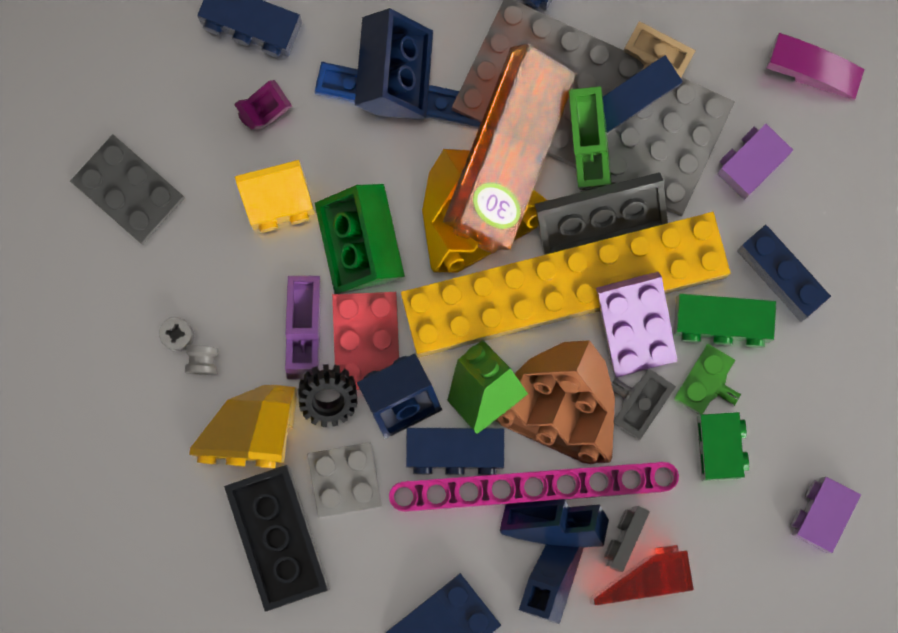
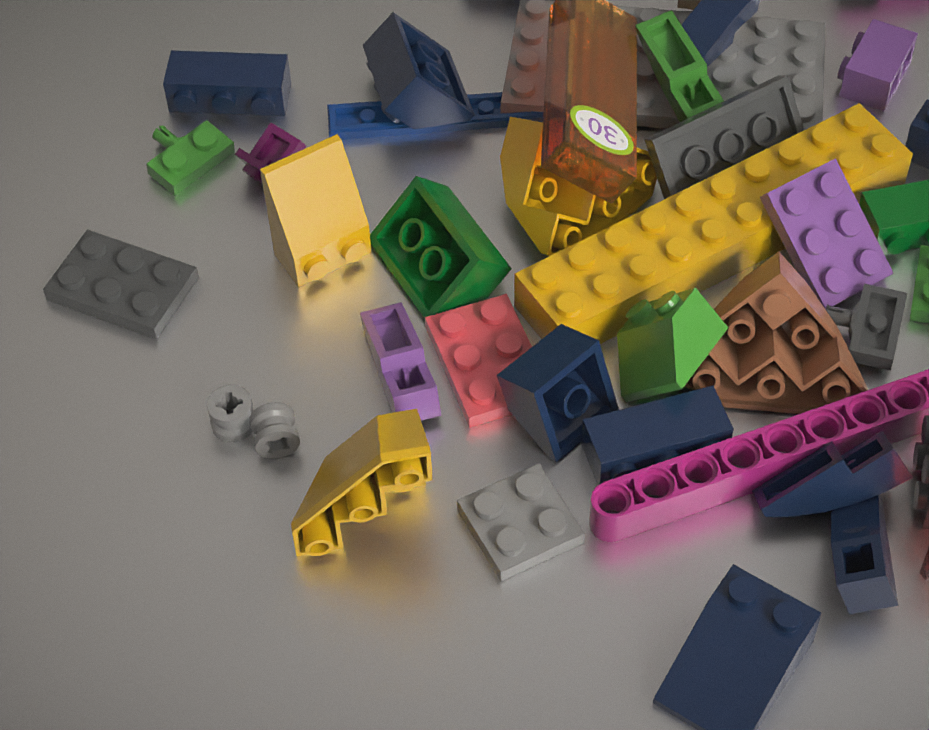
camera: 15 degrees left, 30 degrees down
black brick [224,465,330,612] -> none
black tyre [298,364,358,427] -> none
none -> bright green plate [146,120,235,196]

